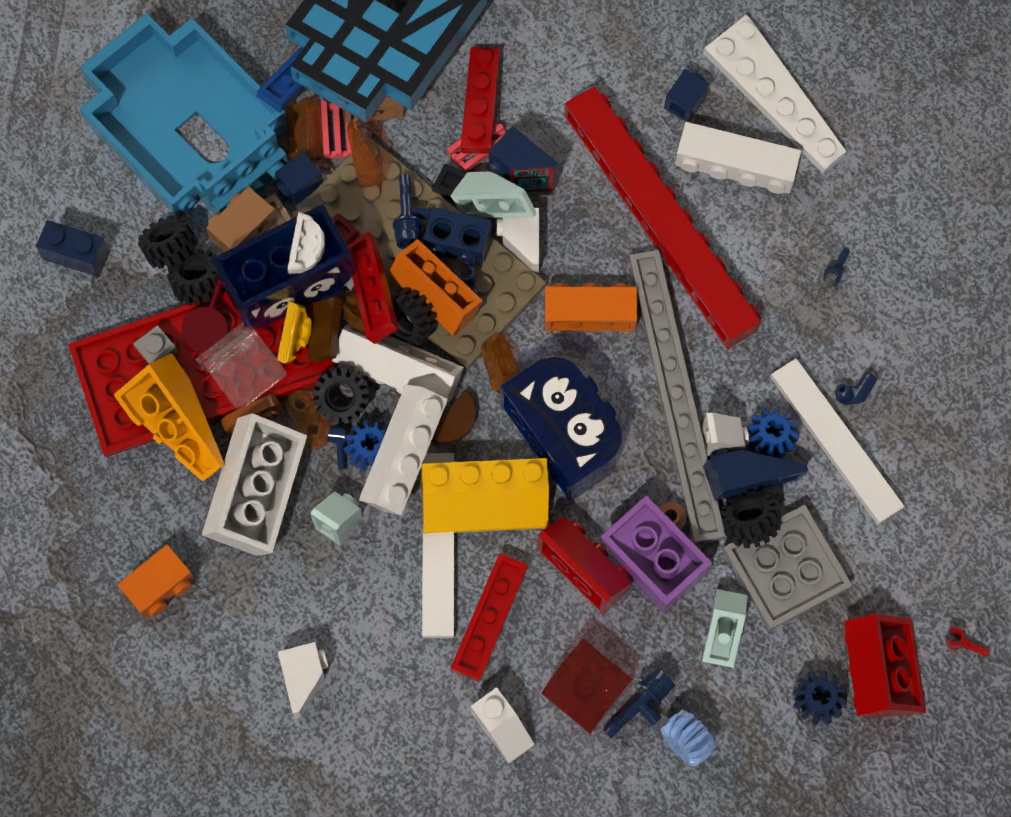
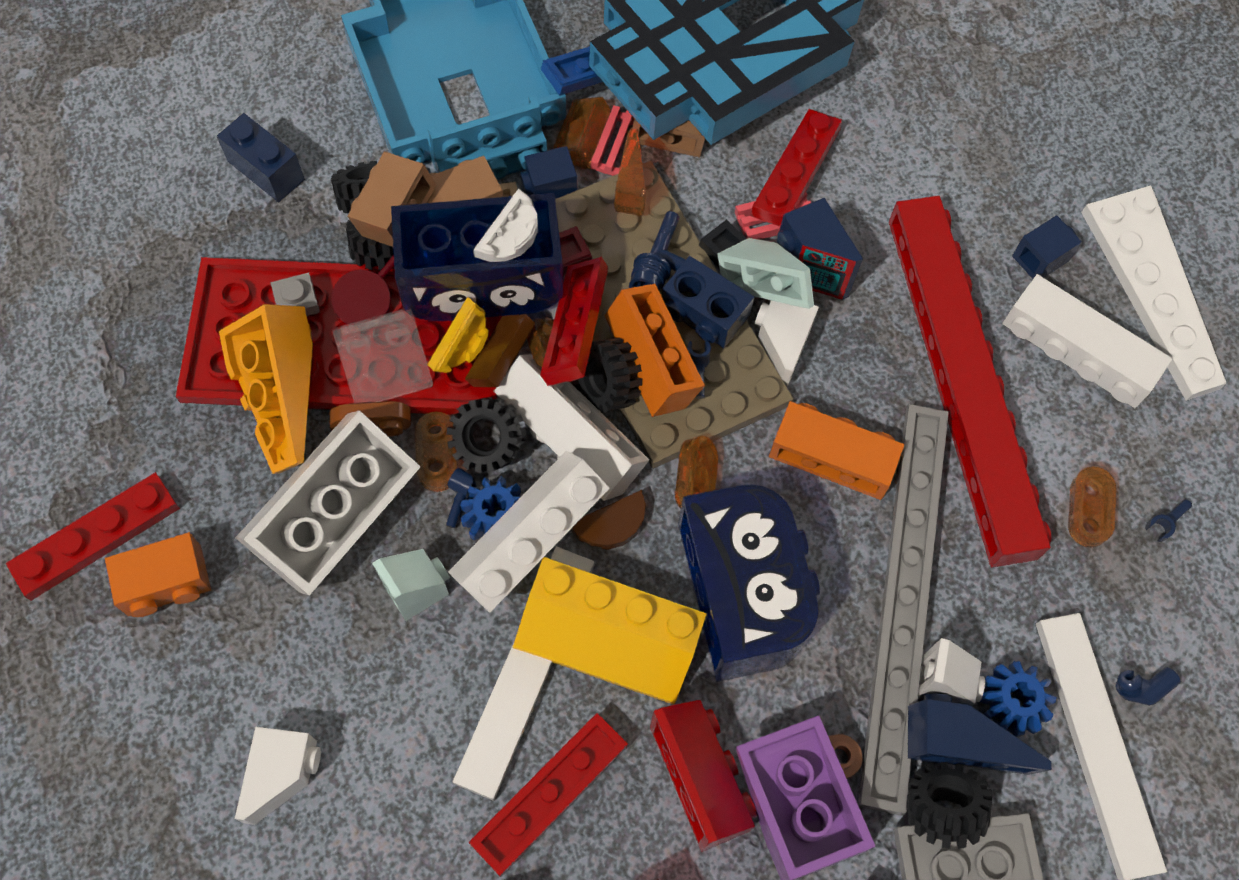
camera: 20 degrees right, 5 degrees down
none -> red plate [5,472,180,601]
none -> medium nougat brick [347,151,436,250]
none -> clear orange plate [1068,466,1116,548]

